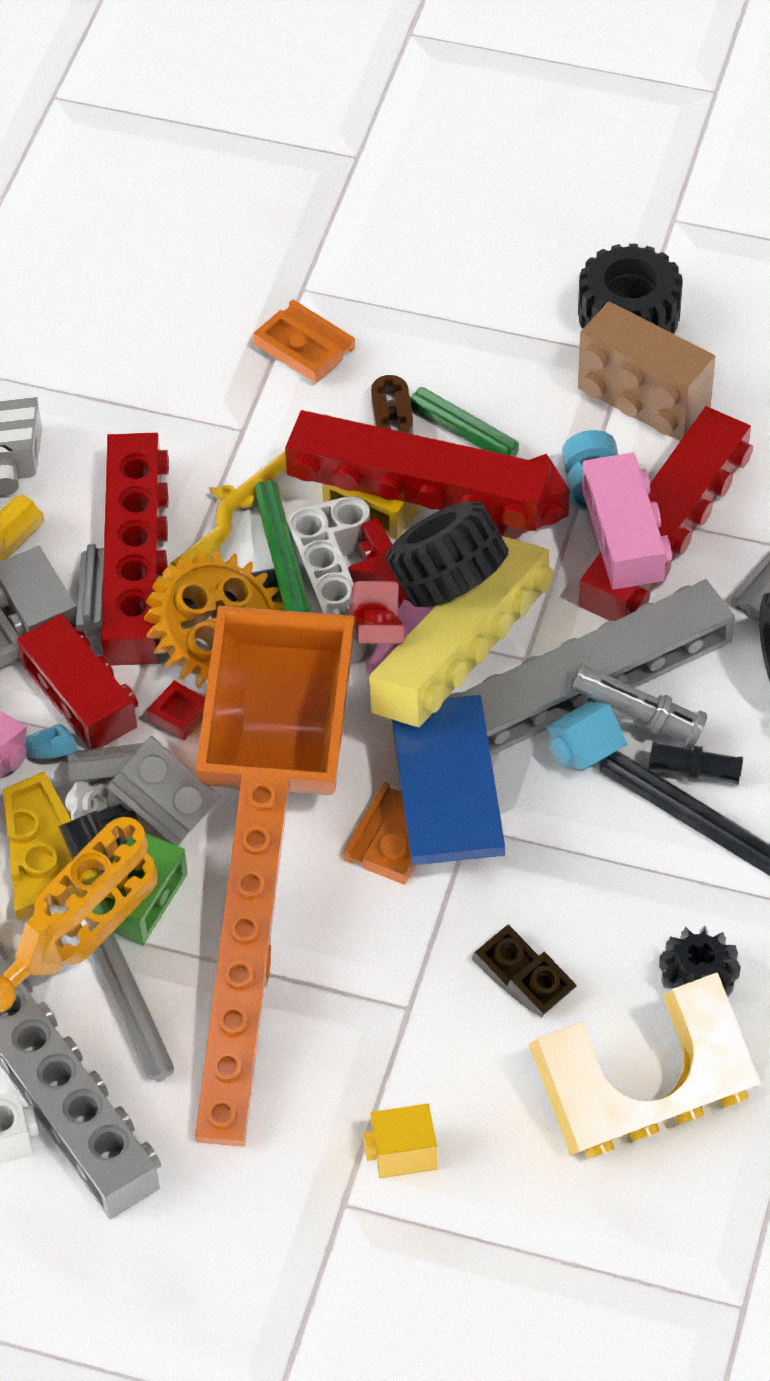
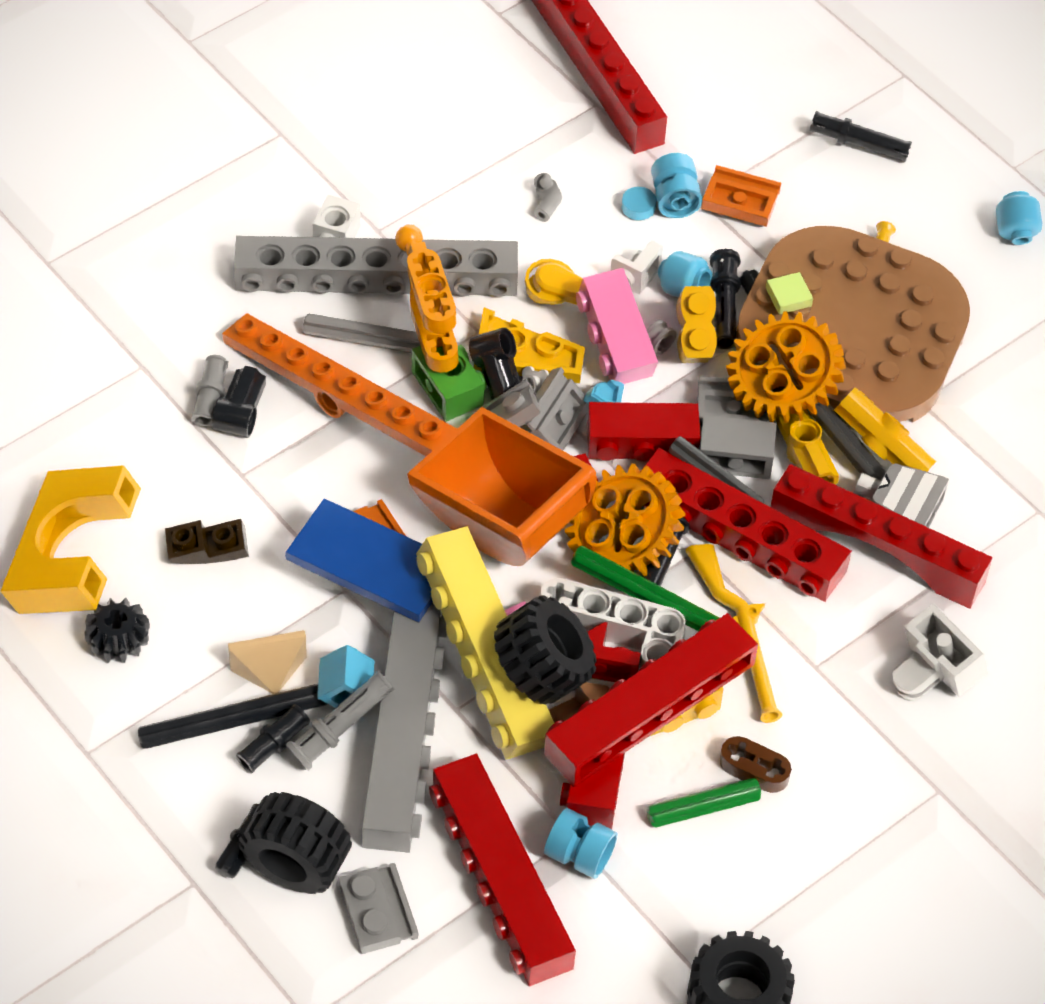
camera: 120 degrees right, 0 degrees up
orange plate [253,299,355,384] -> none
slope [348,581,404,643] -> none
yellow brick [363,1103,438,1179] -> none
medium nougat brick [578,301,716,441] -> none
bright pink brick [582,452,672,590] -> none
none -> light grey pin [191,354,229,427]
none -> black piece [212,366,266,438]
none -> tan slope [228,630,307,694]
none -> red arch [770,464,993,609]
none -> white brick [892,603,988,701]

